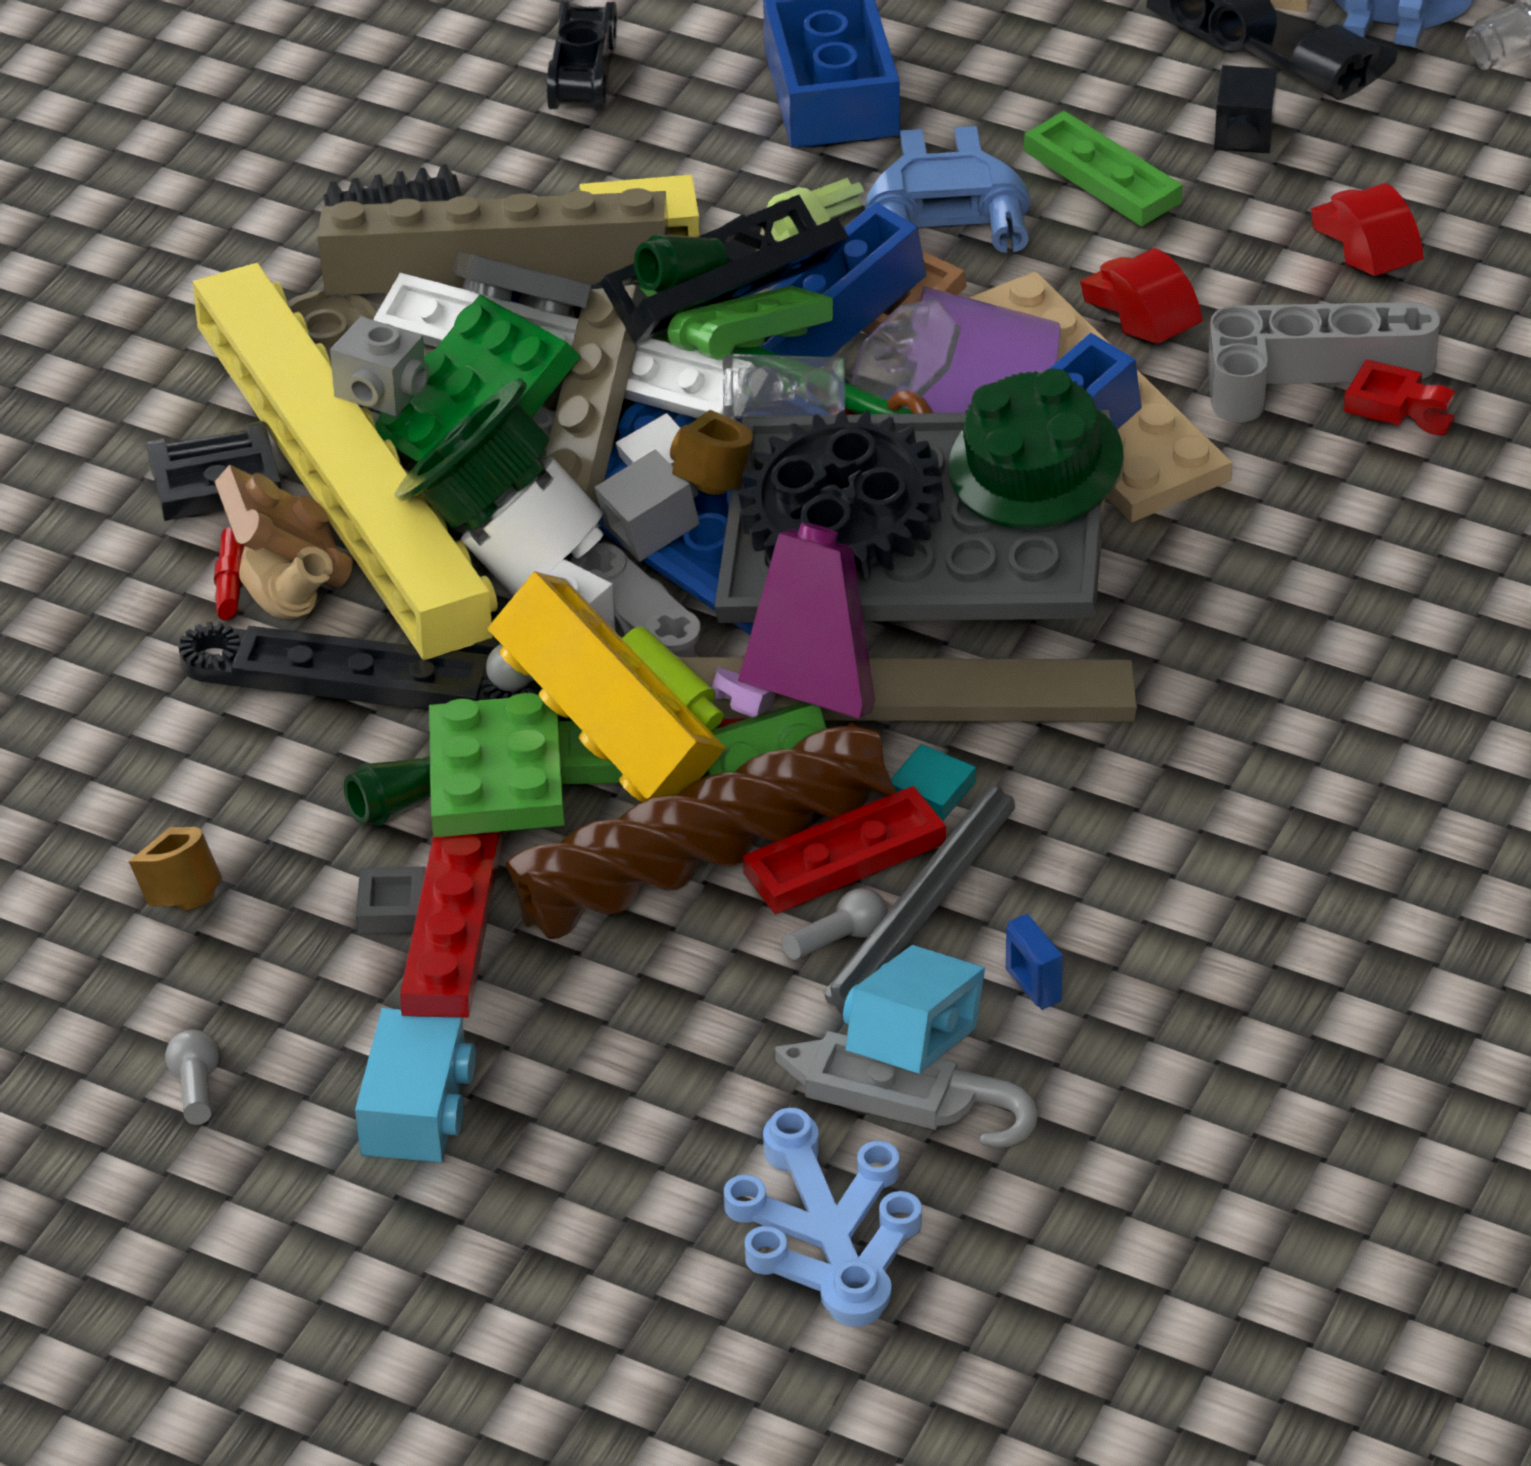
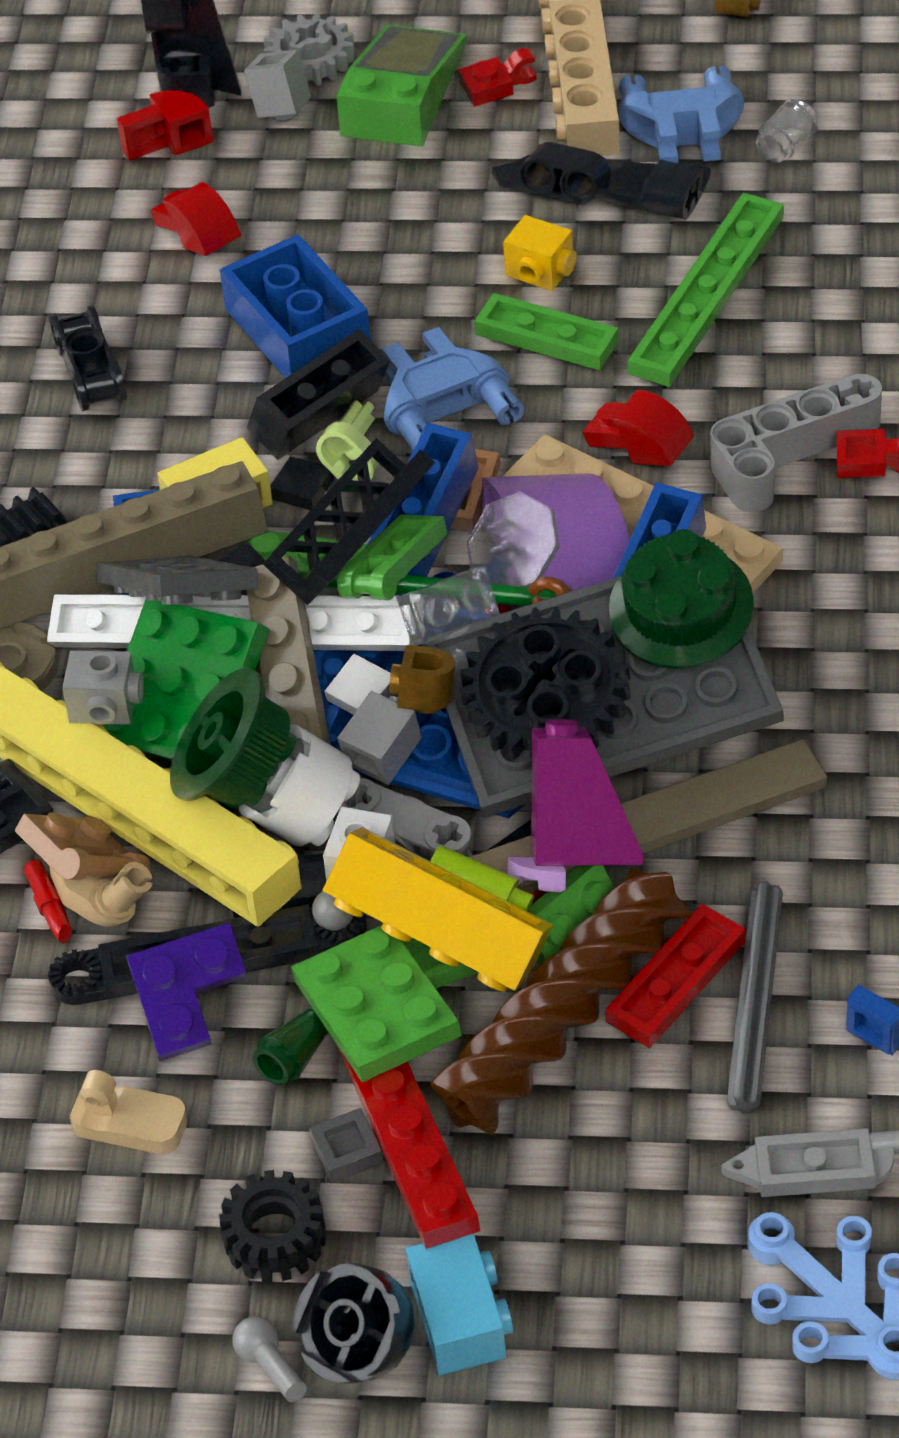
camera: 20 degrees left, 5 degrees up
pearl gold plate [128,827,222,910] -> none
dark green cone [634,234,727,293] -> none
light grey bar [782,888,888,960] -> none
medium azure brick [843,945,985,1074] -> none
teal tile [888,744,976,821] -> none
black brick [1214,65,1277,154] -> none
red brick [1311,183,1424,276] -> none
none -> tan piece [70,1070,188,1154]
none -> dark purple plate [126,922,247,1061]
none -> black tyre [219,1170,326,1283]
none -> black brick [247,329,390,460]
none -> black cylinder [294,1263,415,1384]
none -> yellow brick [503,215,577,291]
none -> bright green plate [628,192,784,387]

